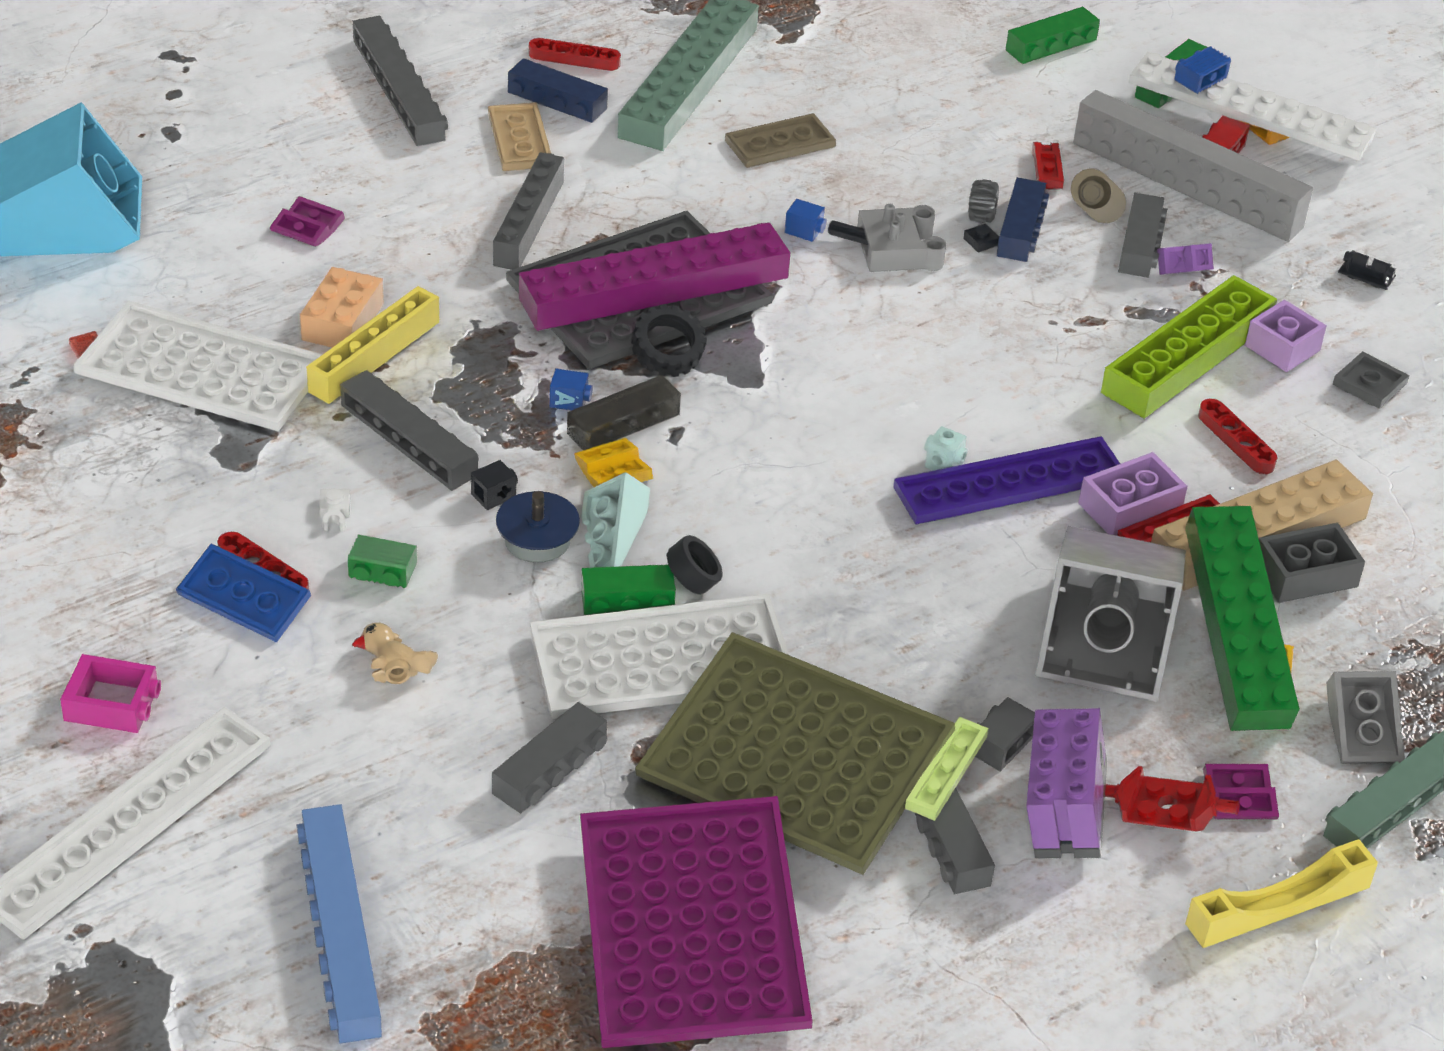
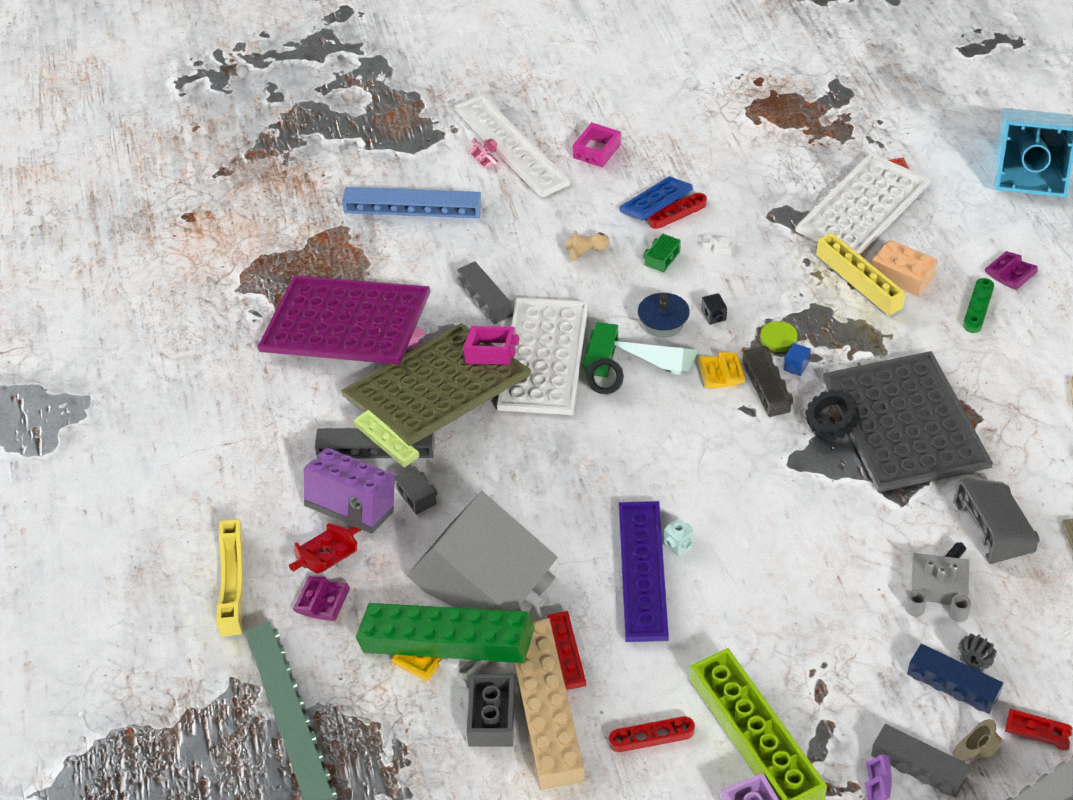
camera: 115 degrees right, 5 degrees up
dark grey brick [340,370,479,491] -> none
dark grey brick [493,152,564,270] -> none
magenta brick [519,222,791,331] -> none
blue brick [784,199,827,242] -> none
black plate [963,223,999,252] -> none
lavender brick [1078,452,1188,536] -> none
light grey slope [1326,671,1405,764] -> none
none -> dark pink window [463,326,519,365]
none -> clear pink hips [469,138,498,168]
none -> lime tile [760,321,798,352]
none -> dark grey windscreen [954,478,1040,564]
none -> green plate [963,278,994,333]

